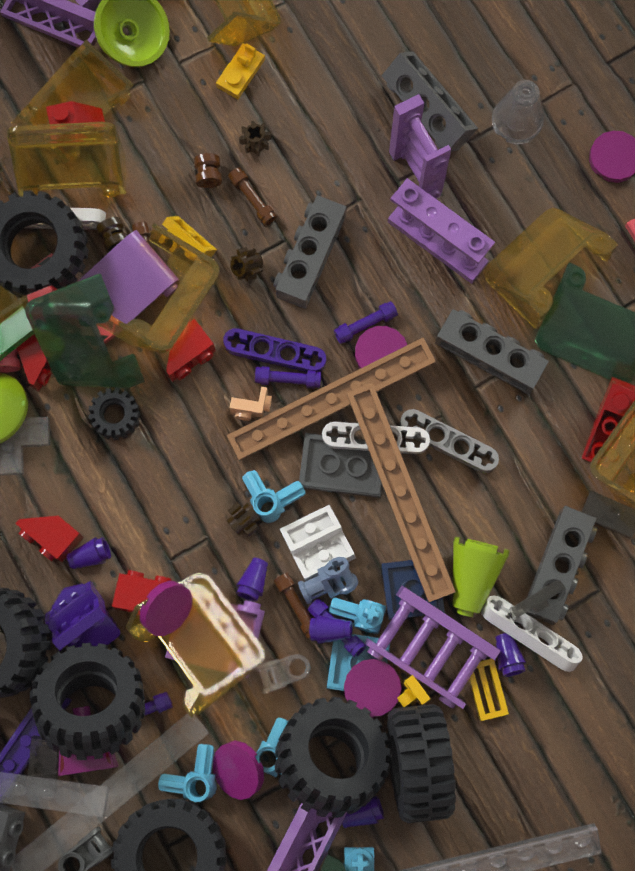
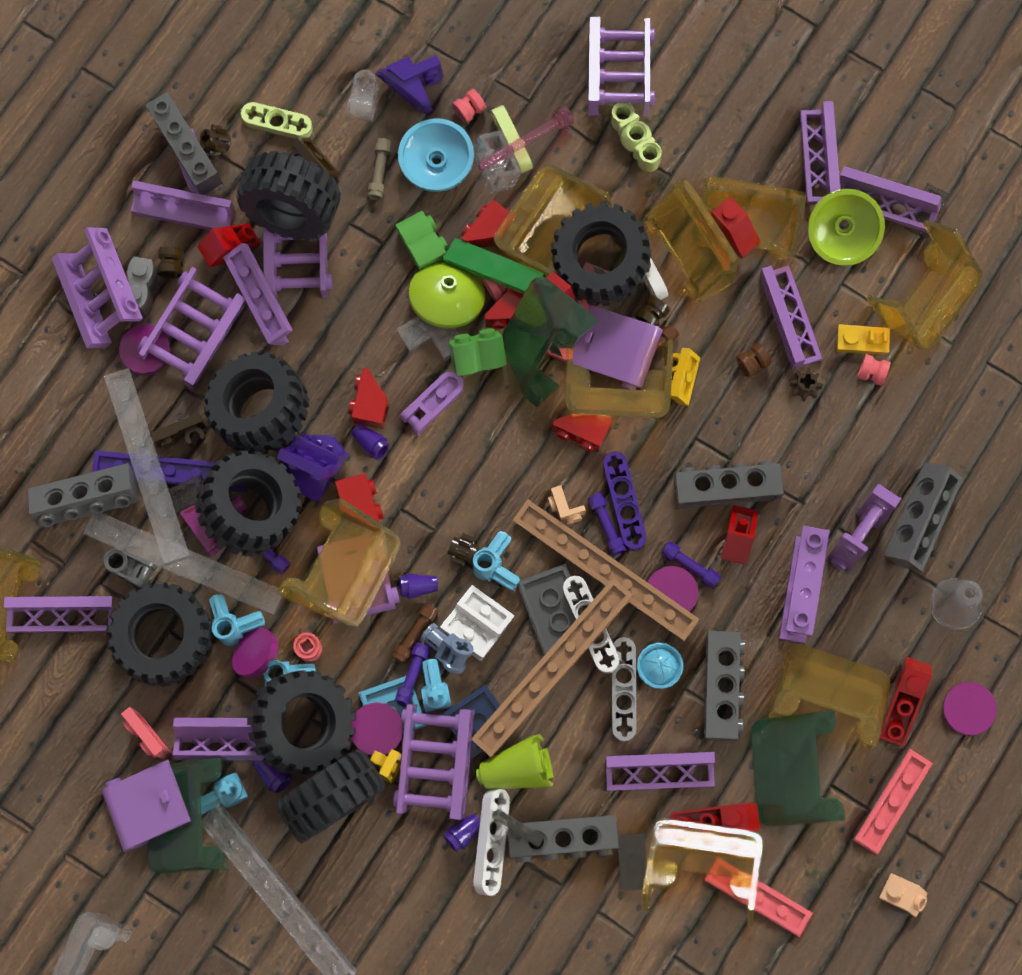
camera: 65 degrees right, 0 degrees up
black tyre [88,388,140,440] -> none
magenta tile [140,581,193,636] -> none
reddish brown bar [228,167,277,226] -> none
dark brown gear [230,247,263,281] -> none
clear piece [255,654,311,694] -> none
dark purple cone [309,615,353,644] -> none
yellow tile [469,659,509,721] -> none
none -> coral wheel [294,633,322,662]
none -> medium lavender plate [399,371,464,435]
none -> bright green brick [448,328,507,376]
none -> medium lavender fence [605,752,715,791]
none -> medium azure hat [637,643,683,689]
none -> red slope [721,505,759,565]
none -> medium lavender fence [759,265,822,370]
none -> coral wheel [857,354,891,386]
none -> red slope [878,656,932,747]

